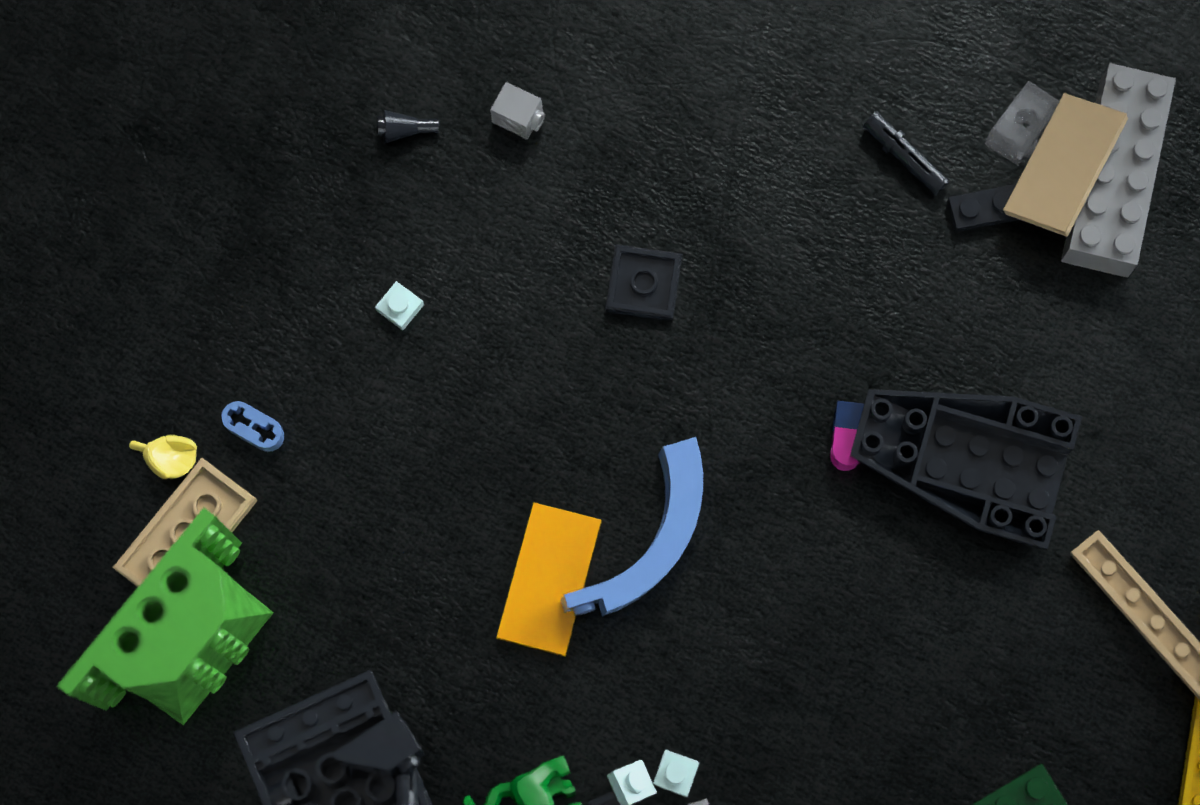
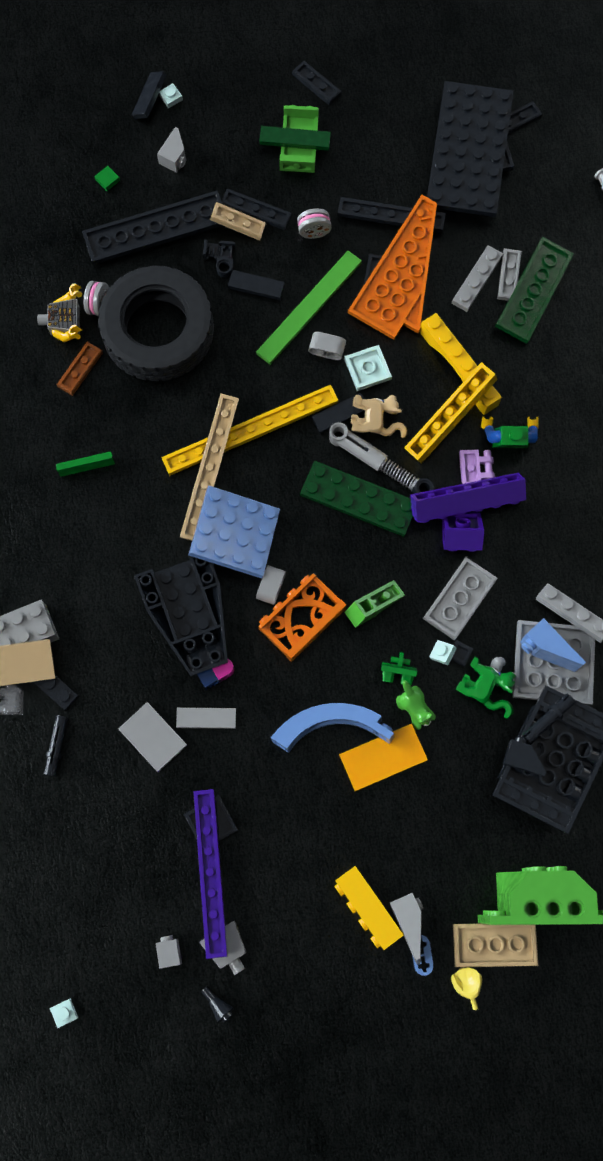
camera: 130 degrees left, 0 degrees up
light aqua plate [375,281,424,330] -> none
light aqua plate [653,749,699,797] -> none
none -> light grey tile [118,702,187,772]
none -> light grey tile [176,708,236,729]
none -> medium blue plate [188,485,280,578]
none -> dark purple plate [193,789,228,959]
none -> light grey torso [200,921,246,975]
none -> light grey beam [256,565,286,605]
none -> orange fence [259,573,346,662]
none -> yellow brick [334,866,404,950]
none -> bright green slope [344,580,405,628]
none -> green hips [381,652,417,685]
none -> light grey slope [390,893,423,965]
none -> bright green animal [396,680,436,730]

